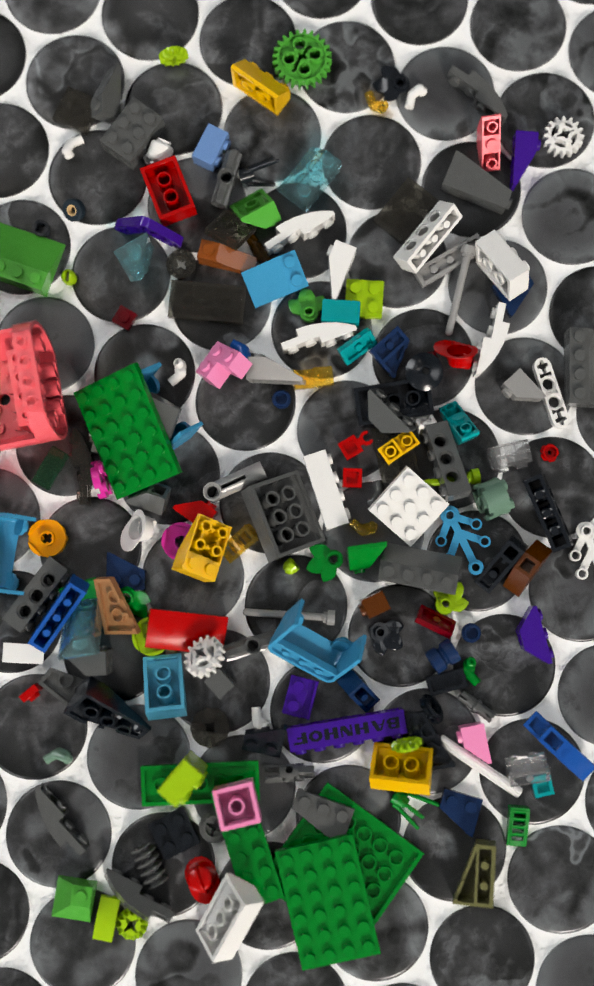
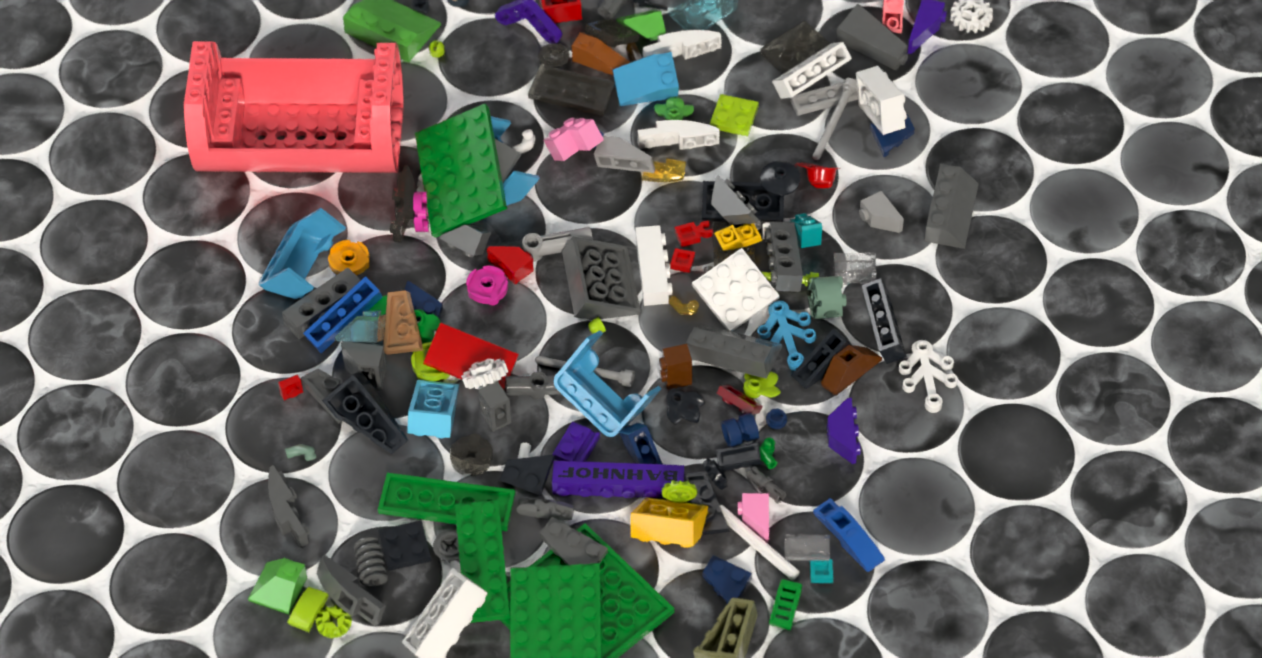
camera: 10 degrees right, 30 degrees down
white slope [2,642,44,664] -> none
clear green slope [32,446,70,491] -> none
dark red plate [111,305,138,332] -> none
clear light blue slope [113,232,154,282] -> none
white piece [120,509,157,552] -> none
lime brick [157,750,208,808] -> none
yellow slope [172,513,232,582] -> none
red piece [185,856,221,904] -> none
bright pink brick [212,777,262,832] -> none
clear yellow slope [223,524,259,564] -> none
dark blue plate [272,390,291,409] -> none
green plate [306,544,343,582] -> none
teal panel [321,299,360,329] -> none
white slope [327,240,357,300] -> none
teal plate [337,327,377,366] -> none
green slope [346,541,387,574] -> none
dark blue wing [368,326,410,379] -> none
green plant [390,792,440,830] -> none
white slope [471,302,510,378] -> none
white beam [532,357,569,429] -> none
red plate [540,443,559,462] -> none

